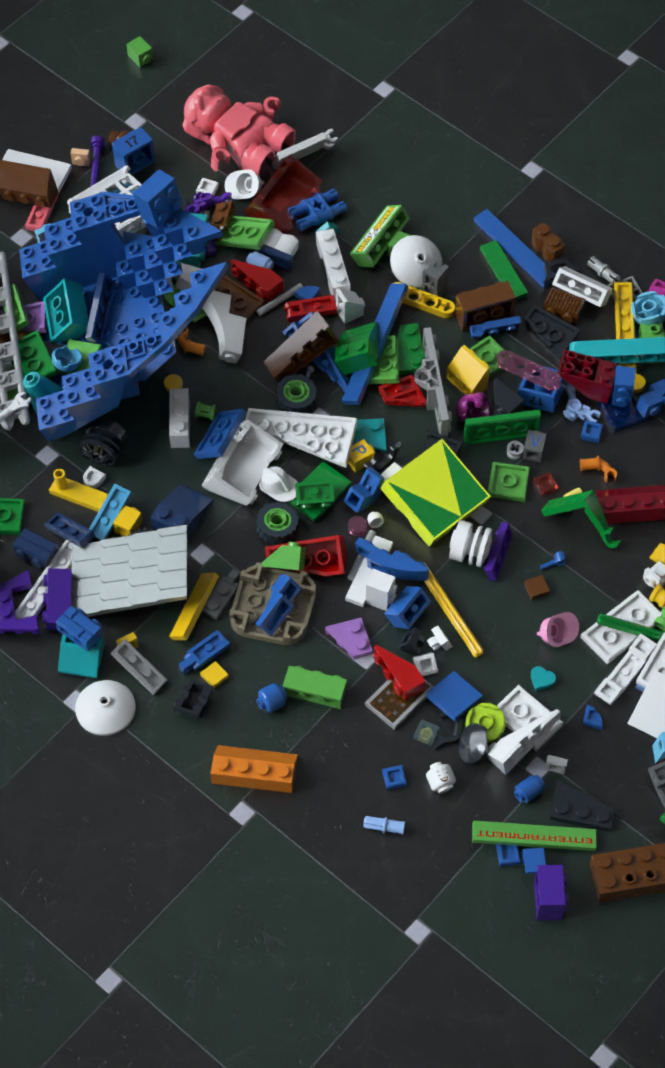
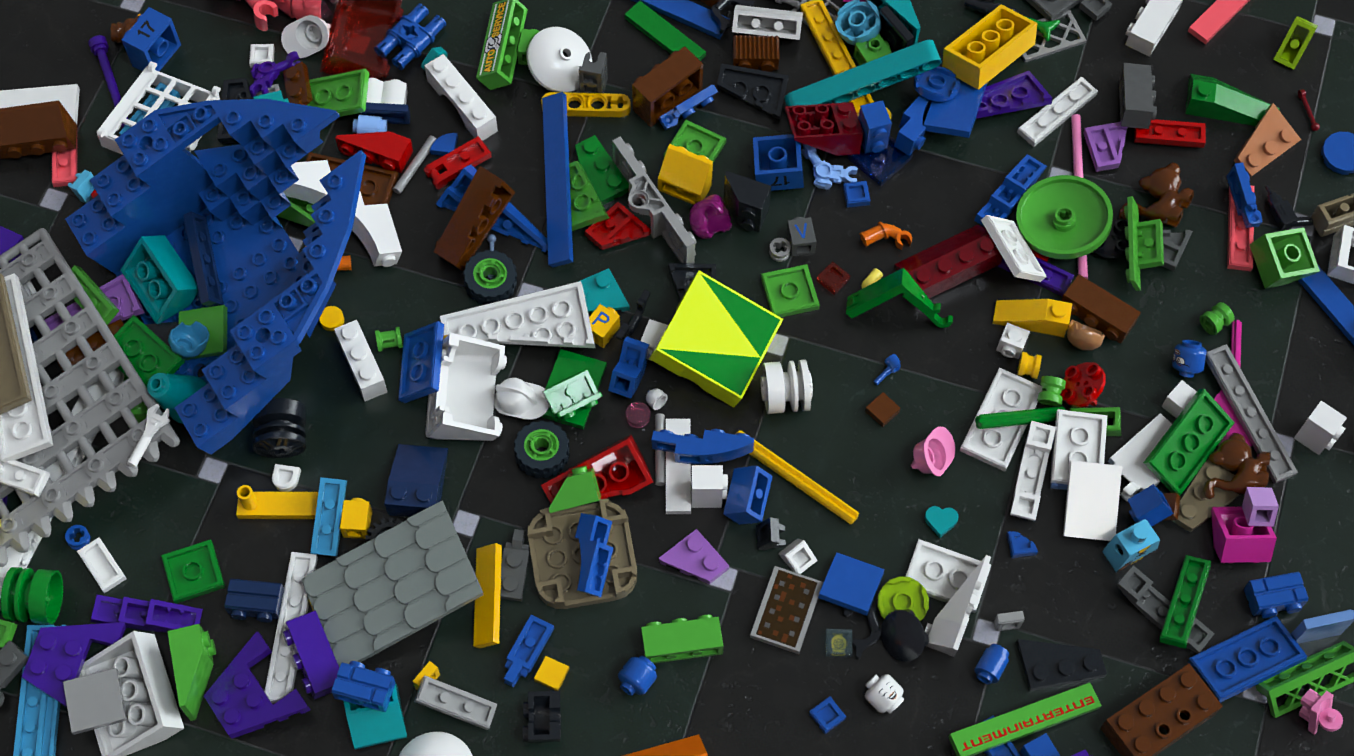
camera: 25 degrees left, 5 degrees up
dark blue tile [44,512,95,548] -> none
light nougat plate [71,148,91,166] -> none
blue brick [133,170,184,228] -> none
green slope [335,321,378,375] -> none
white slope [336,288,365,324] -> none
red slope [373,645,426,701] -> none
white tile [427,626,453,651] -> none
green tile [464,410,541,445] -> none
dark purple plate [484,522,513,581] -> none
clear pink beam [497,350,561,390] -> none

